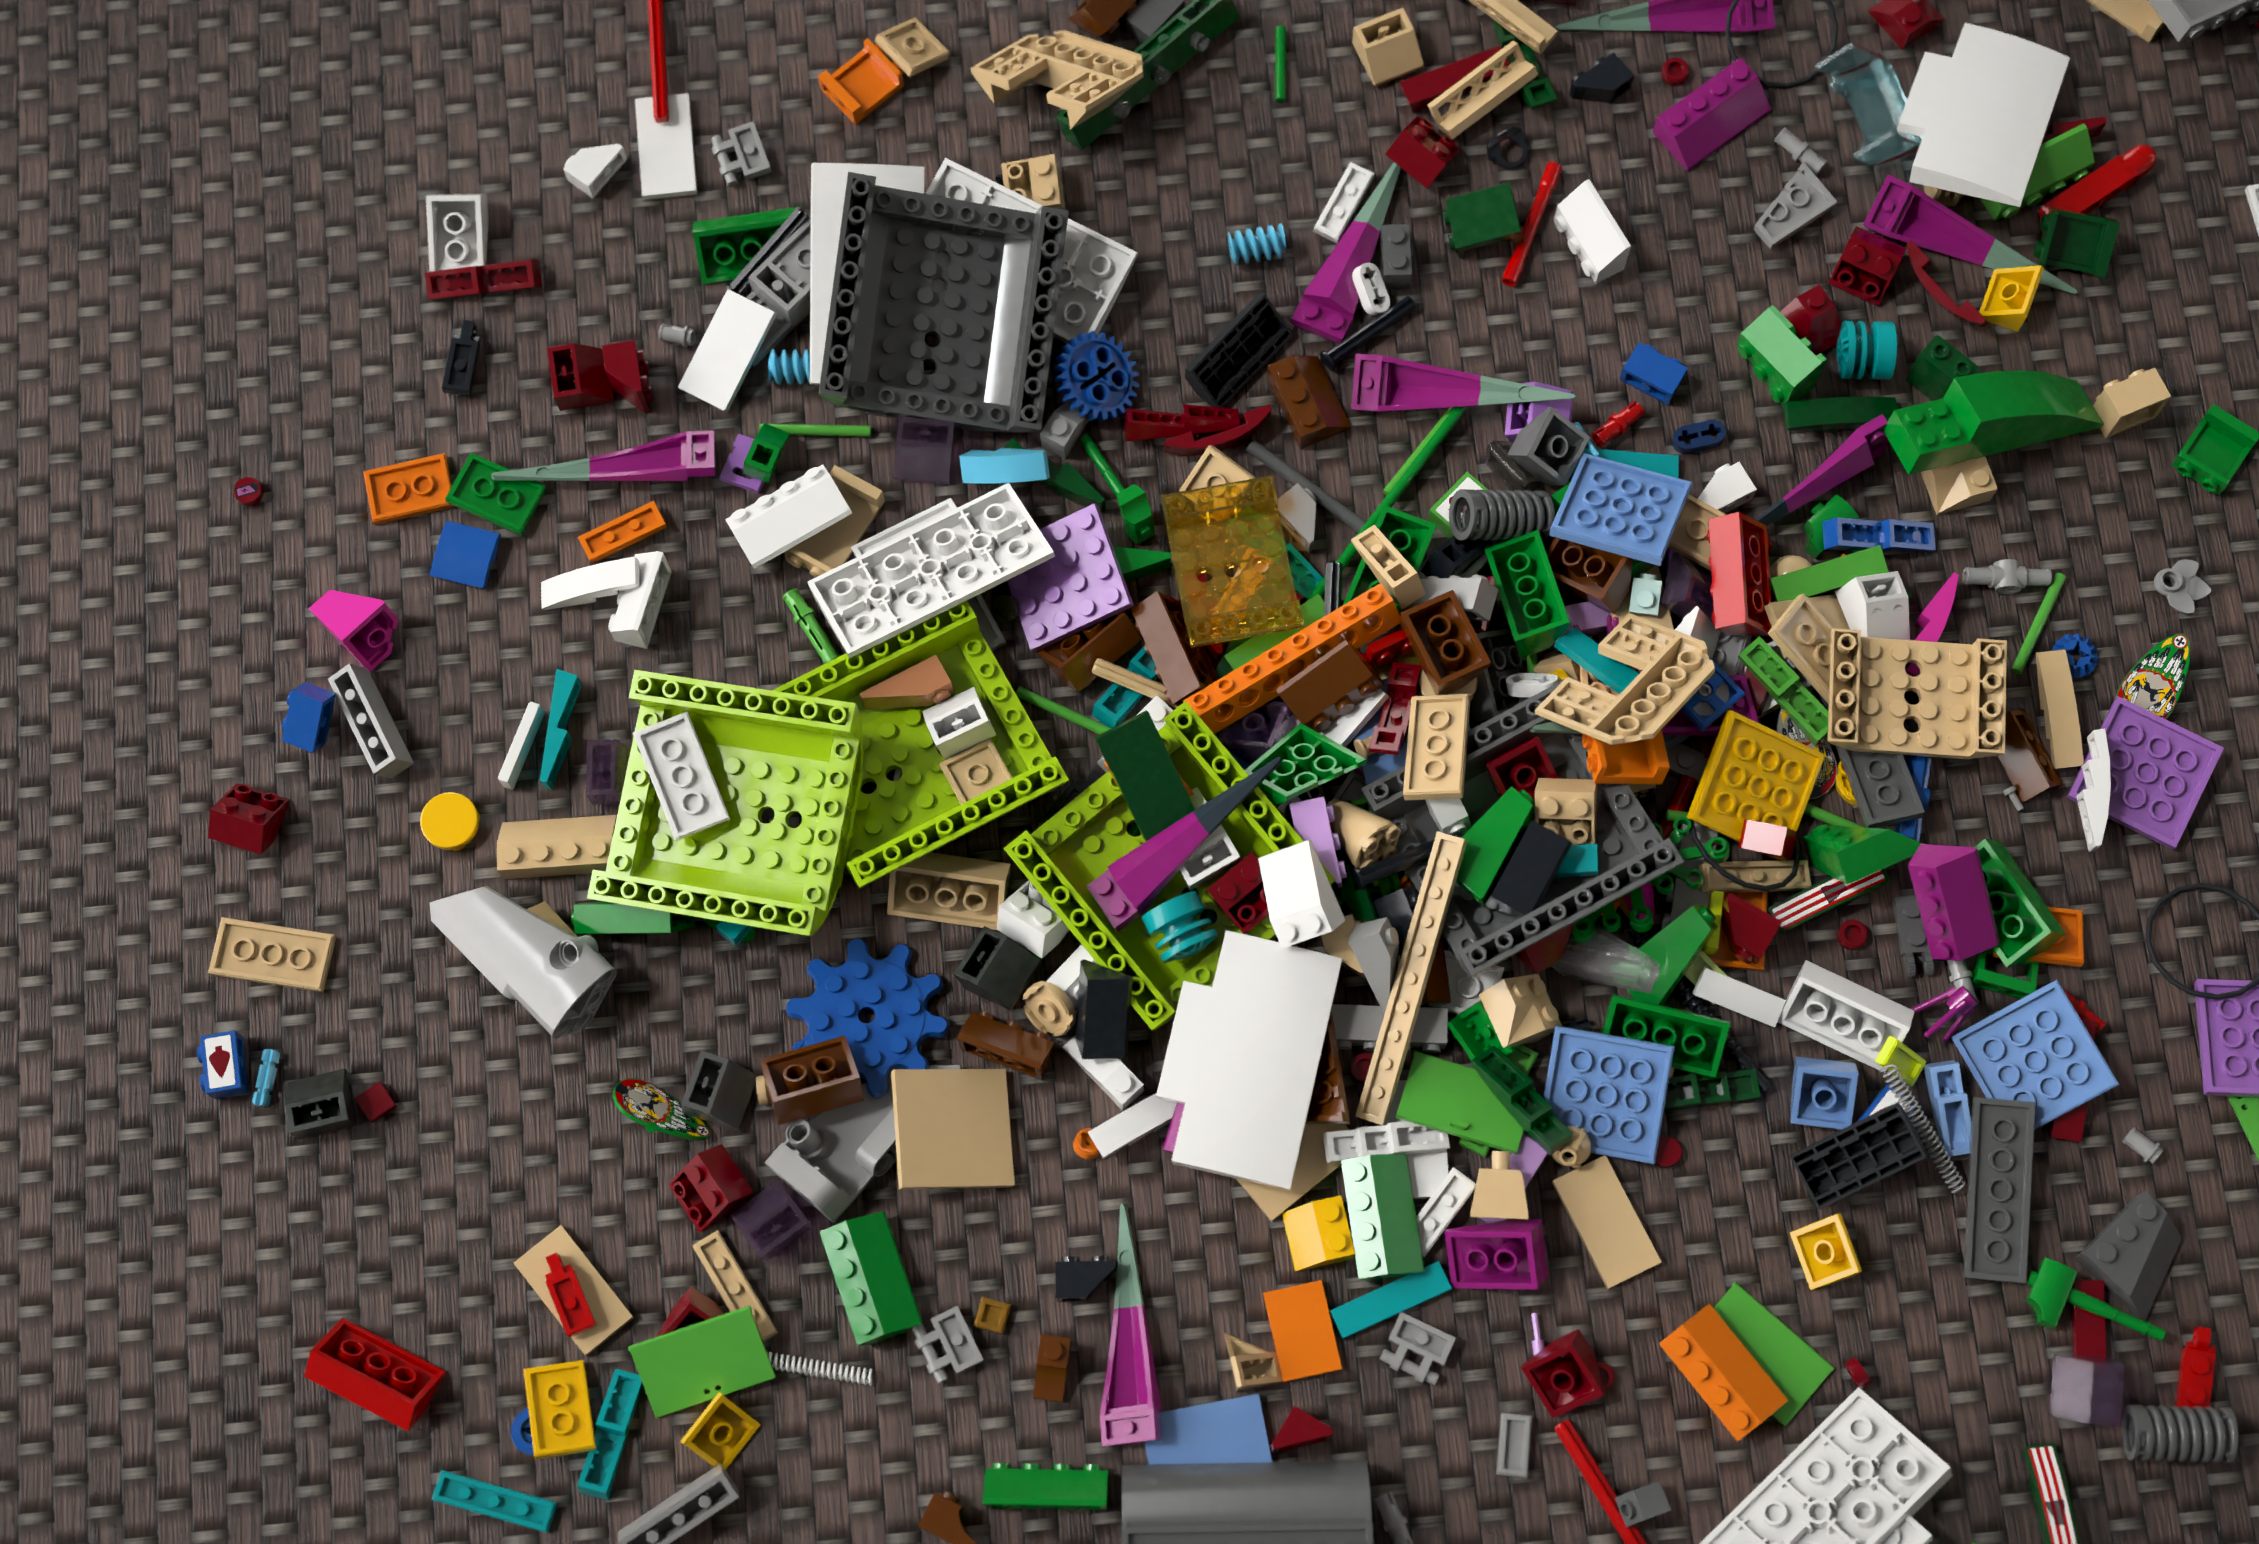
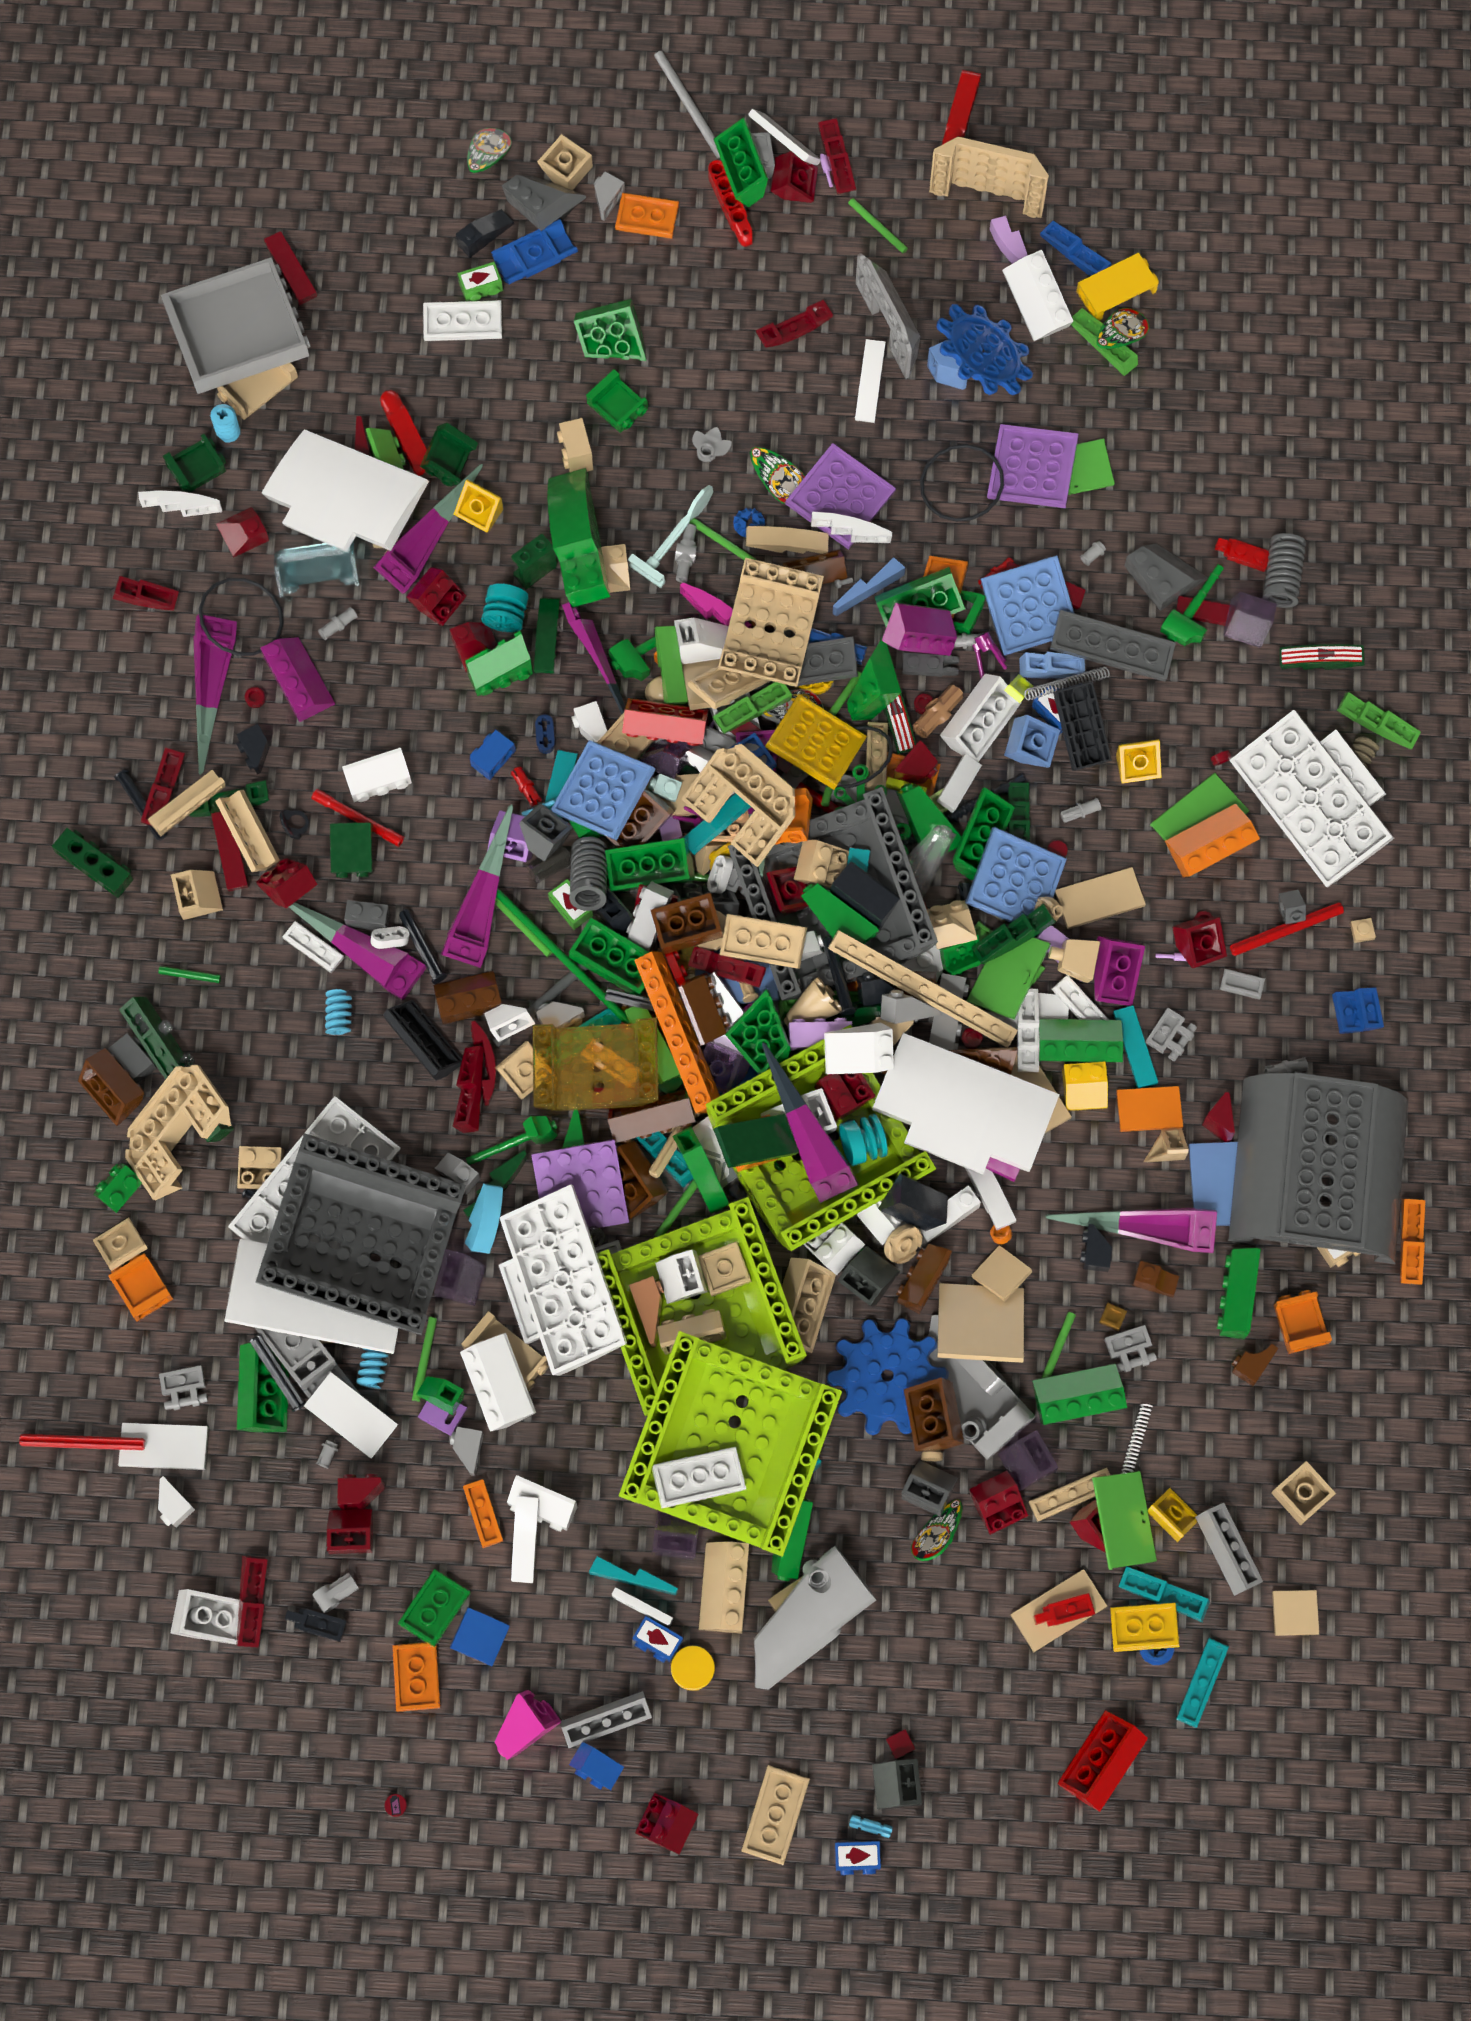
camera: 85 degrees left, 0 degrees up
magenta plate [491,431,715,481] -> none
bright green pin [782,588,840,664] -> none
blue gear [1054,331,1139,422] -> none
tan slope [1351,525,1426,609] -> none
slope [1738,819,1797,860] -> none
light grey wing [1754,162,1837,250] -> none
blue slope [1822,517,1936,552] -> none
dark red slope [1907,240,1988,327] -> none
none -> green bracket [93,1163,142,1213]
none -> light grey piece [312,1573,359,1613]
none -> light grey slope [450,1427,484,1476]
none -> white slope [484,1004,535,1042]
none -> light aqua piece [628,485,713,588]
none -> brick [632,1616,683,1663]
none -> tan slope [657,1309,727,1355]
none -> green slope [673,1127,729,1213]
none -> medium blue slope [833,557,905,616]
none -> medium nougat piece [913,685,963,738]
none -> tan tile [972,1245,1032,1302]
none -> bright green bar [1041,1312,1076,1378]
none -> light grey axle [1060,798,1101,823]

